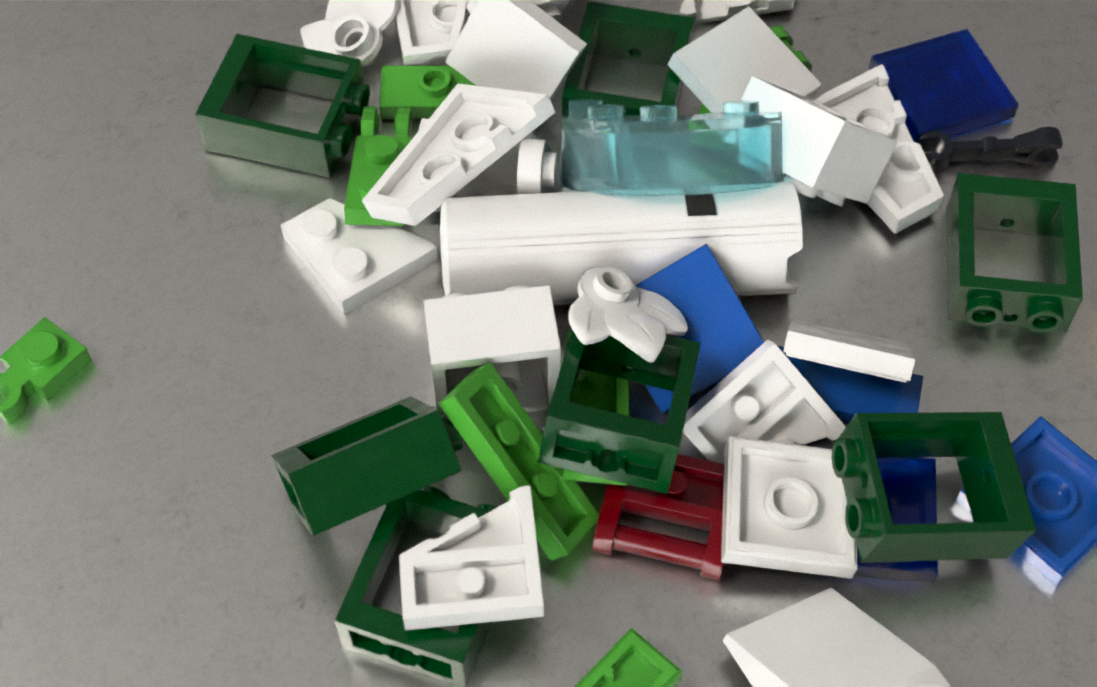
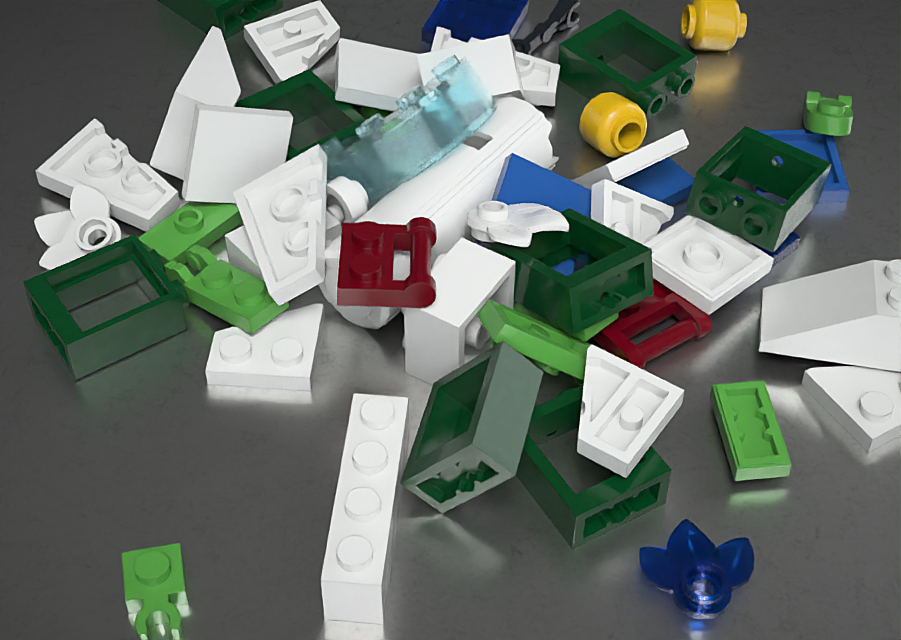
camera: 50 degrees left, 10 degrees down
none -> white brick [321,393,410,624]
none -> dark red plate [337,217,437,308]
none -> yellow head [579,92,647,159]

